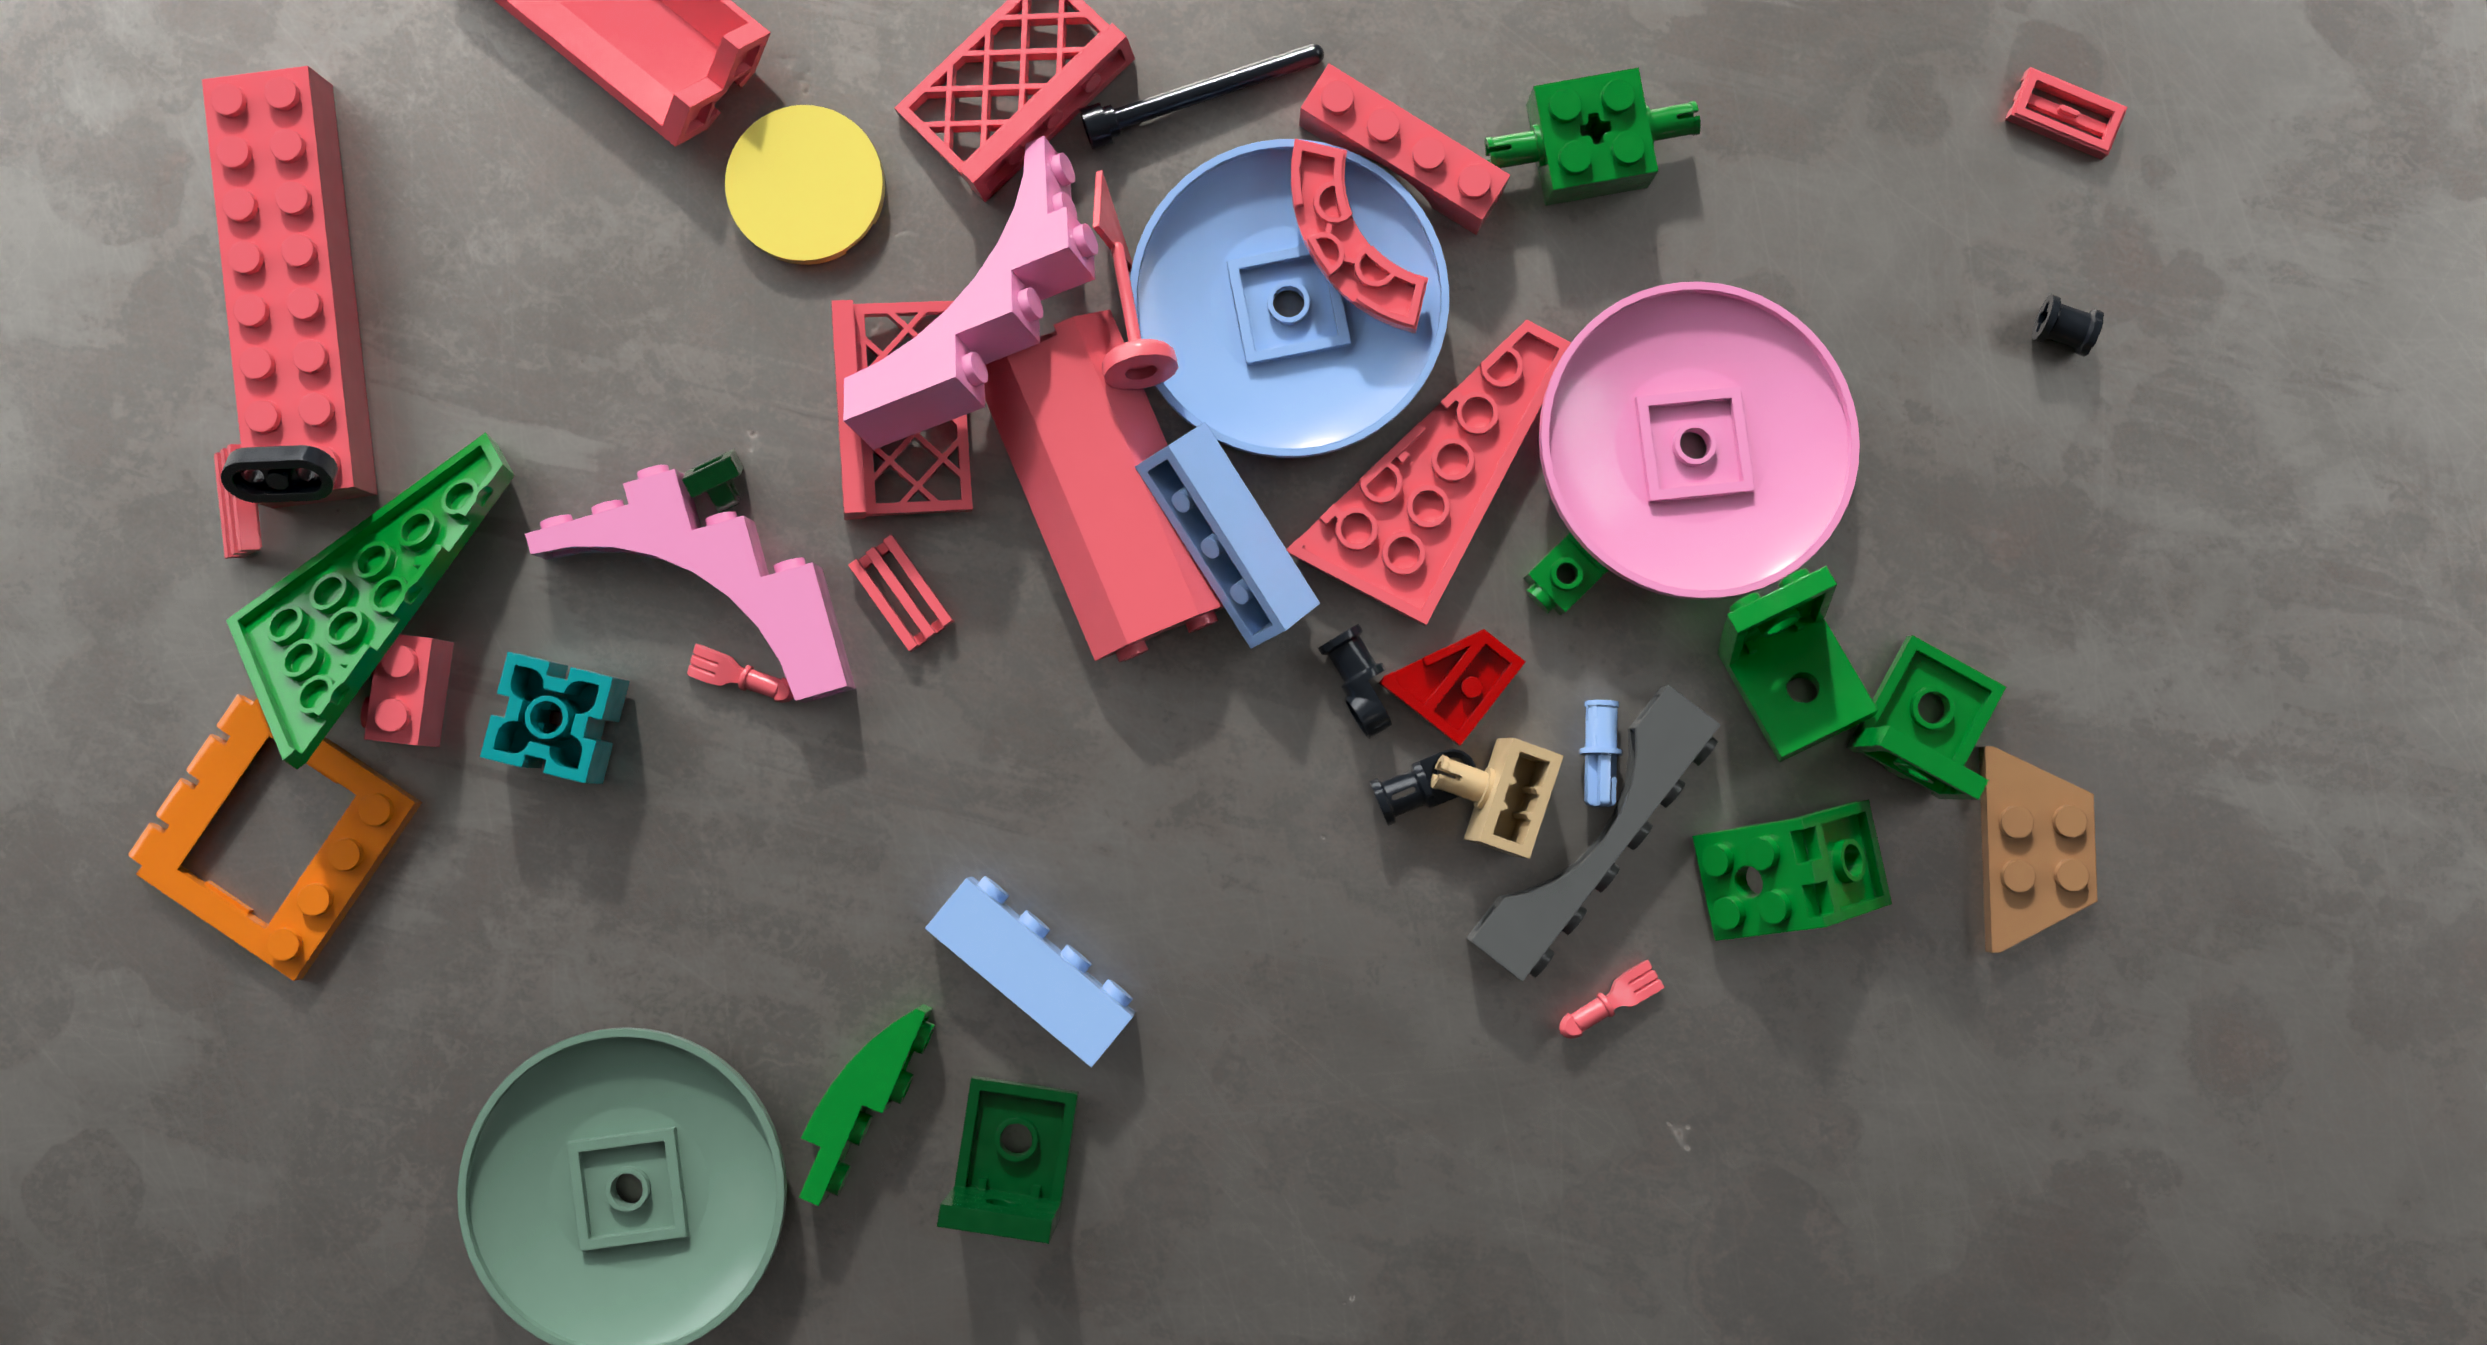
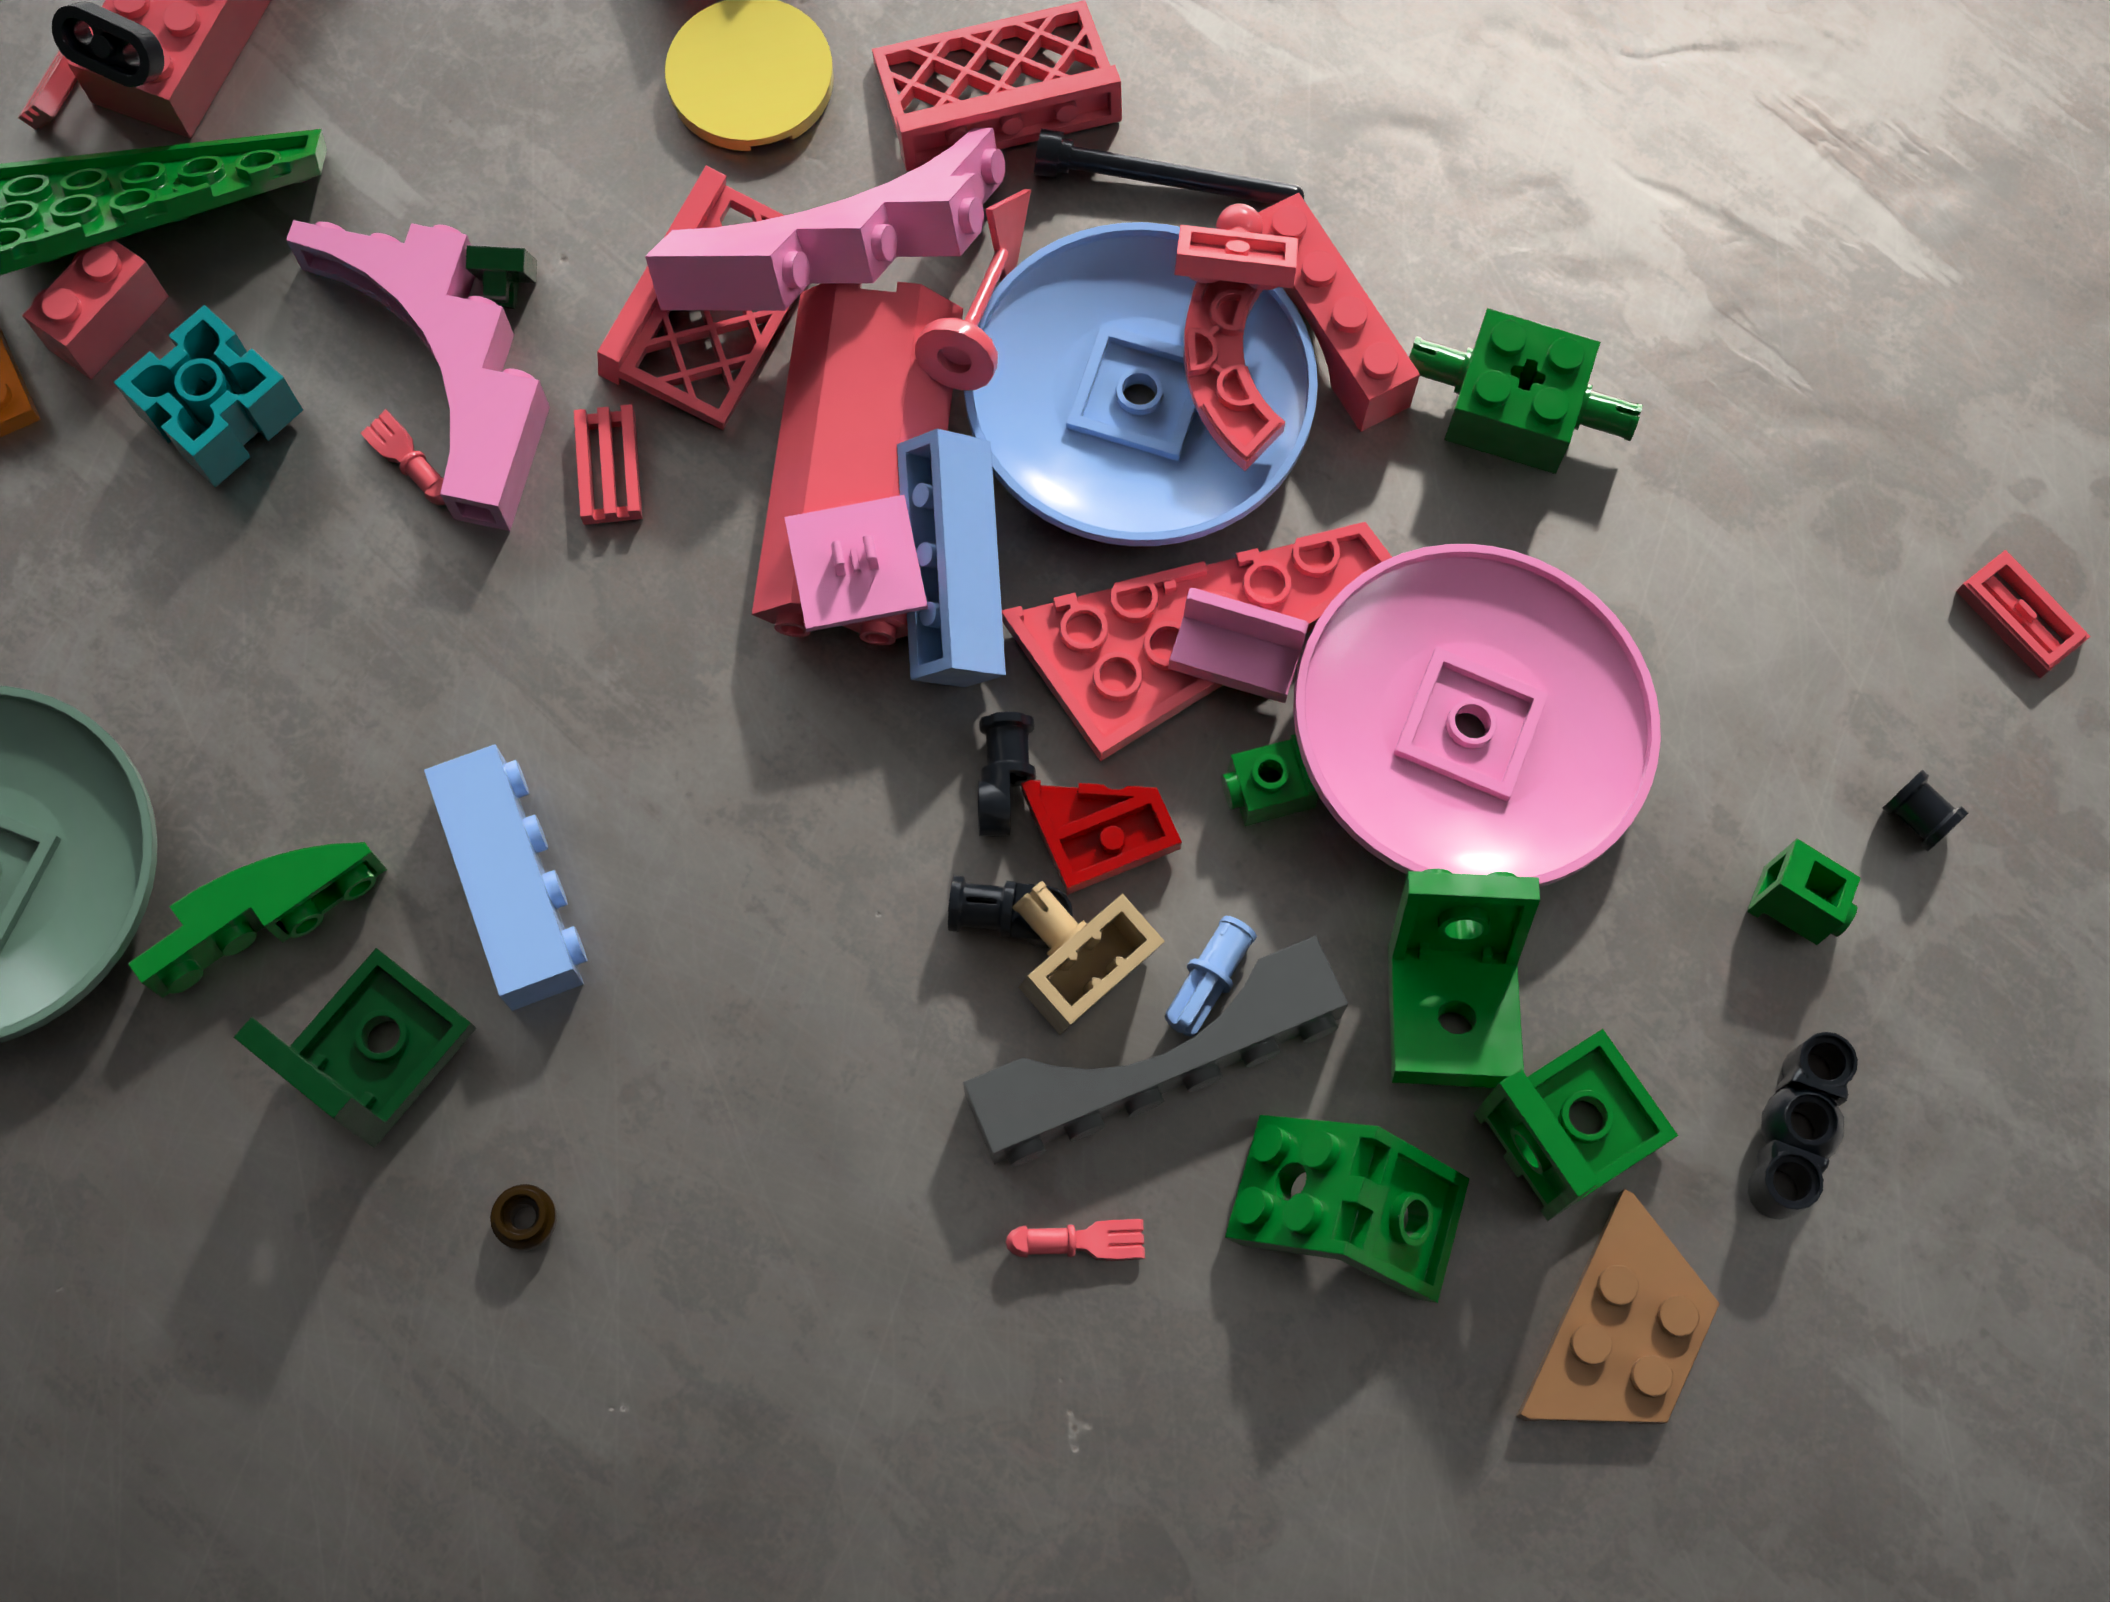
camera: 25 degrees right, 15 degrees down
none -> dark brown plate [490,1184,557,1251]
none -> bright pink piece [784,495,928,632]
none -> bright pink panel [1168,588,1309,703]
none -> coral plate [1174,204,1298,290]
none -> green brick [1747,838,1861,945]
none -> black piece [1747,1032,1858,1220]

